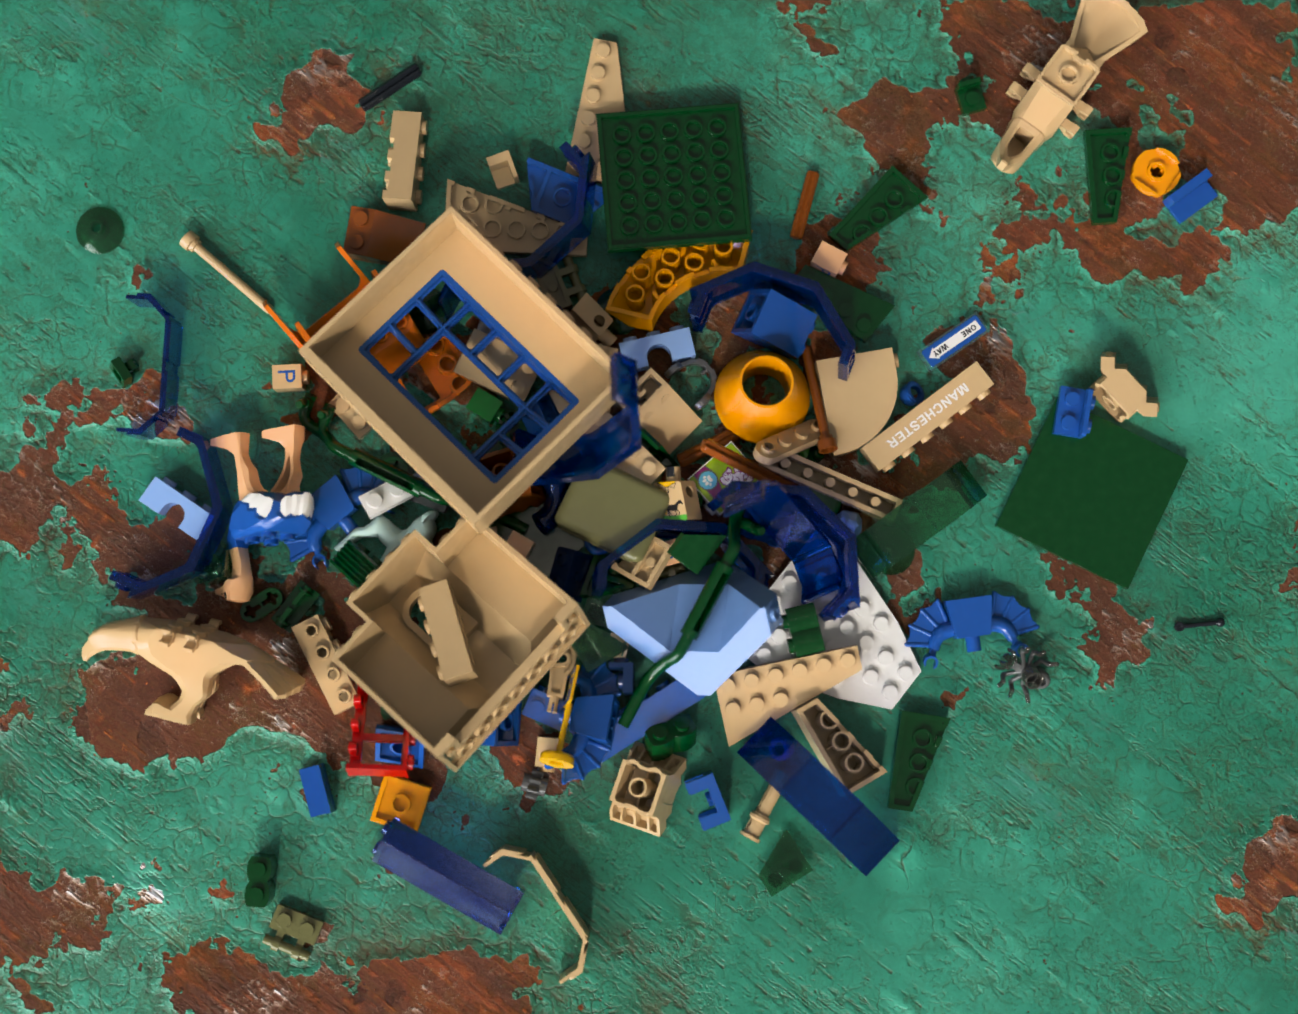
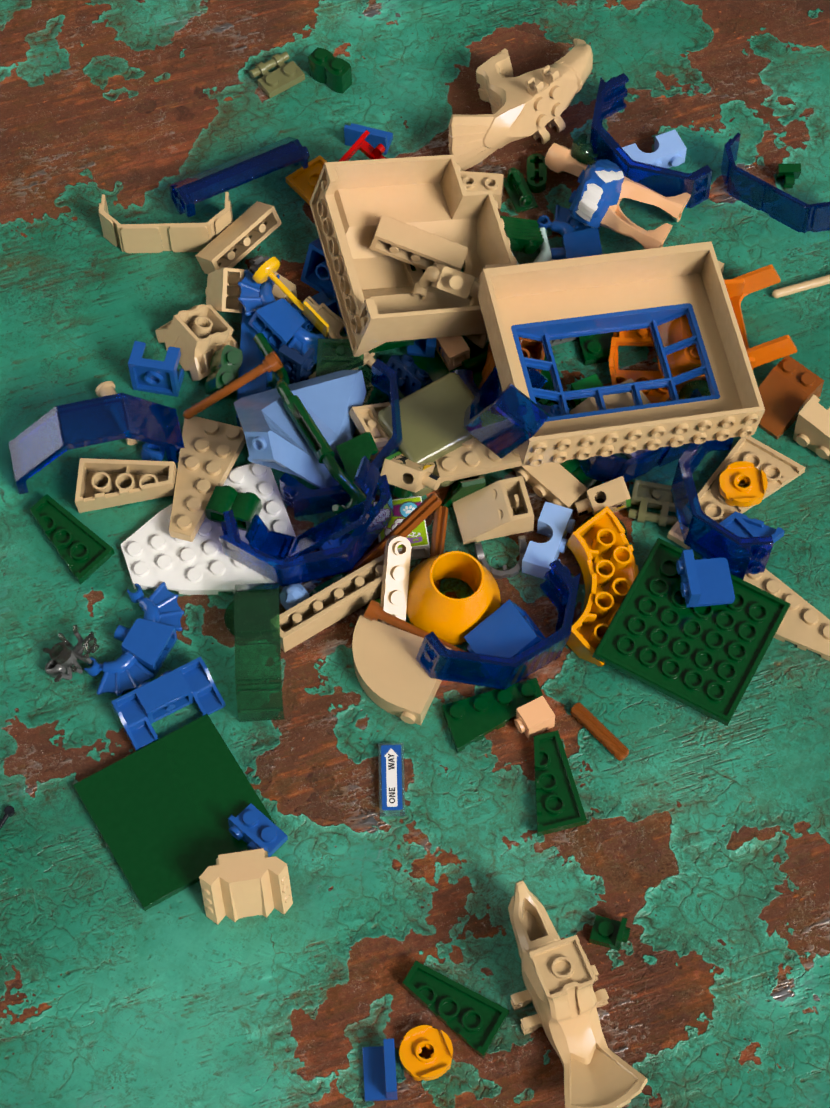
camera: 125 degrees right, 25 degrees down
tan panel [486,150,520,190] -> none
clear green wing [758,830,813,897] -> none
tan brick [859,361,994,473] -> none
blue piece [899,381,924,406] -> none
none -> blue bracket [111,657,226,751]
none -> dark orange piece [183,351,283,419]
none -> tan brick [195,201,282,274]
none -> tan torso [205,267,244,313]
none -> tan torso [412,263,480,307]
none -> blue bracket [676,549,735,608]
none -> light orange plate [718,461,768,507]

